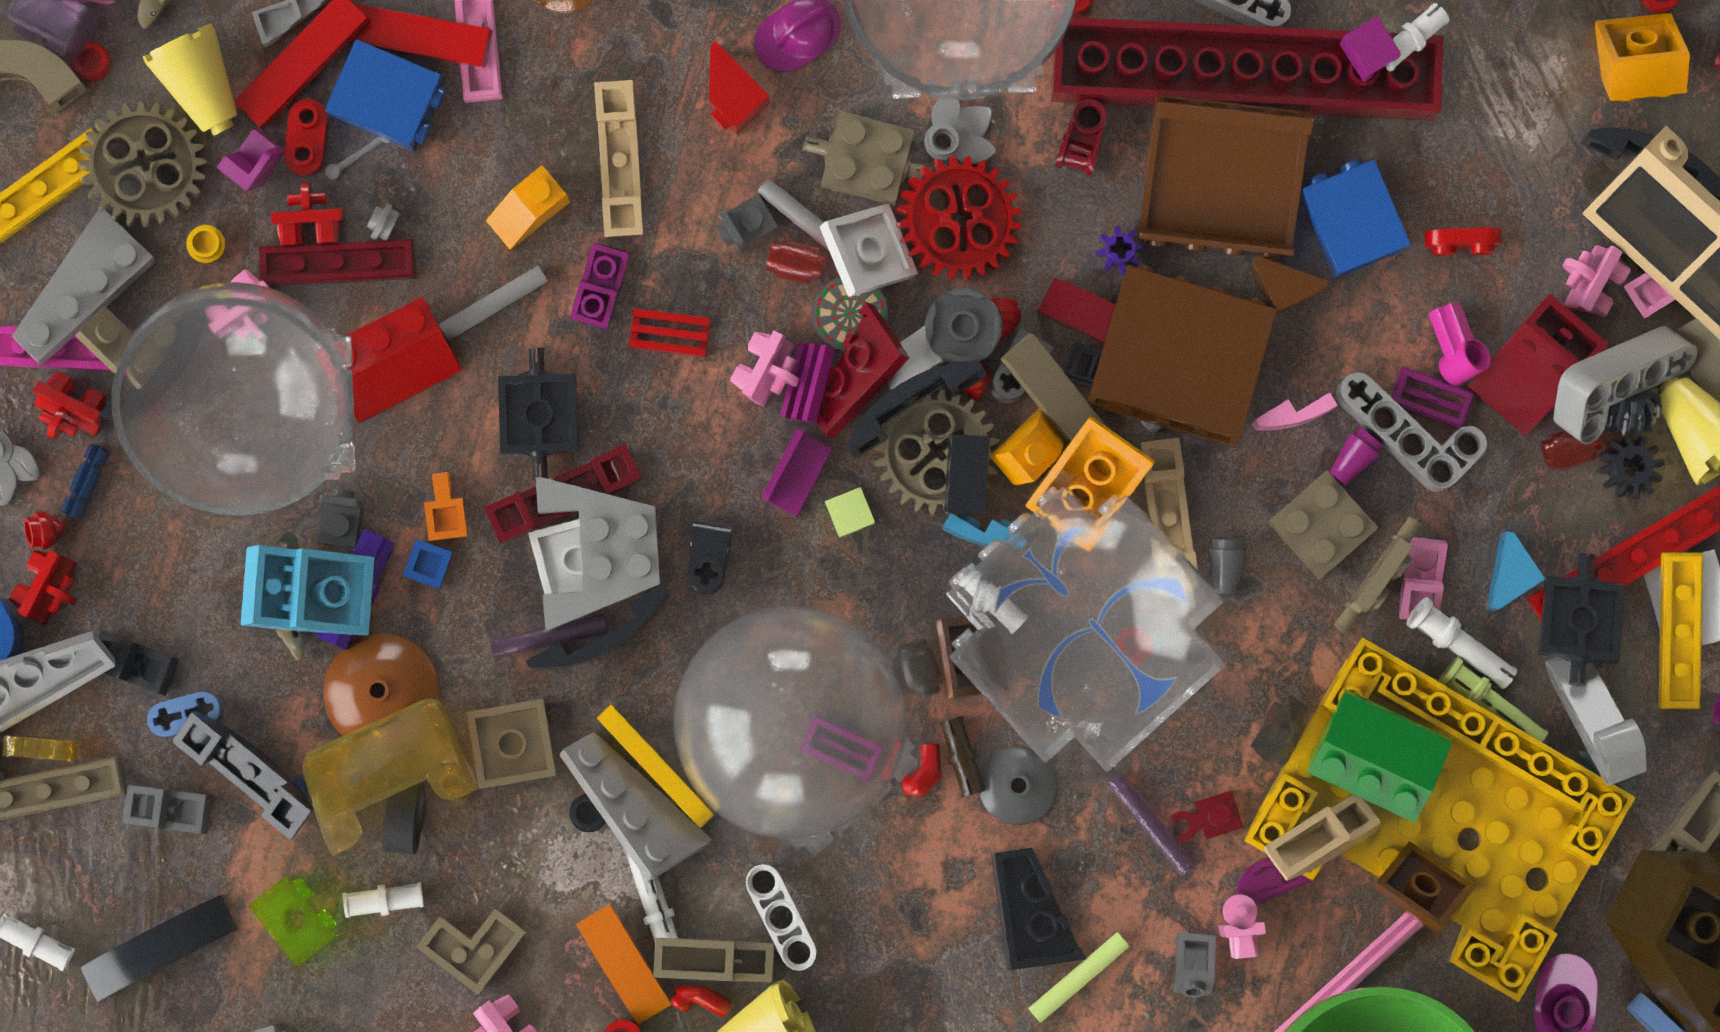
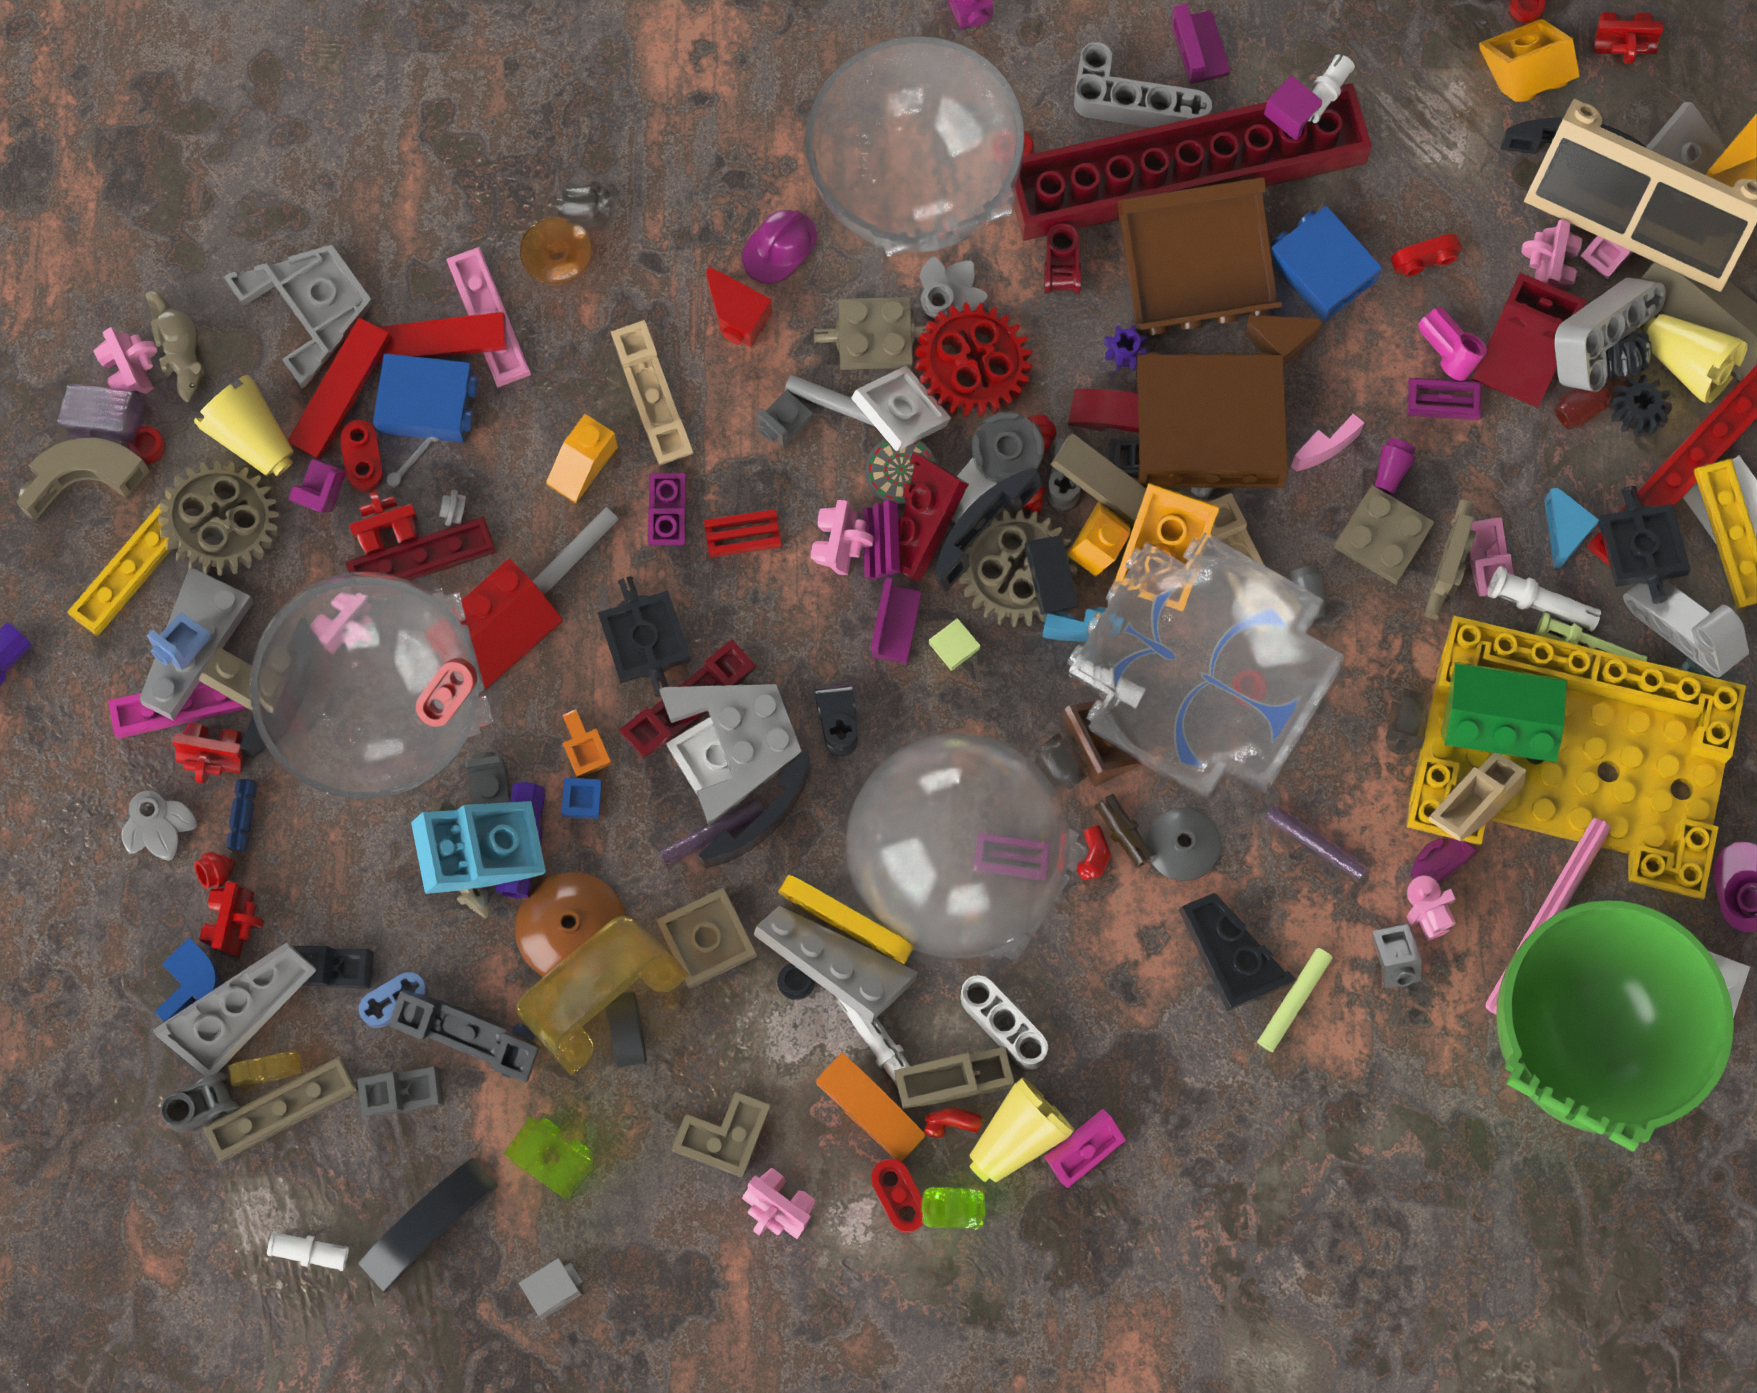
camera: 15 degrees left, 10 degrees down
yellow plate [186,225,226,264] -> none
white pin [343,882,424,918] -> none
clear red brick [766,239,825,285] -> none
dark red plate [1170,790,1244,841] -> none
light grey beam [1336,372,1487,492] -> none
reddish brown slope [1373,841,1475,937] -> none
none -> medium blue bracket [147,612,211,670]
none -> plate [416,658,477,727]

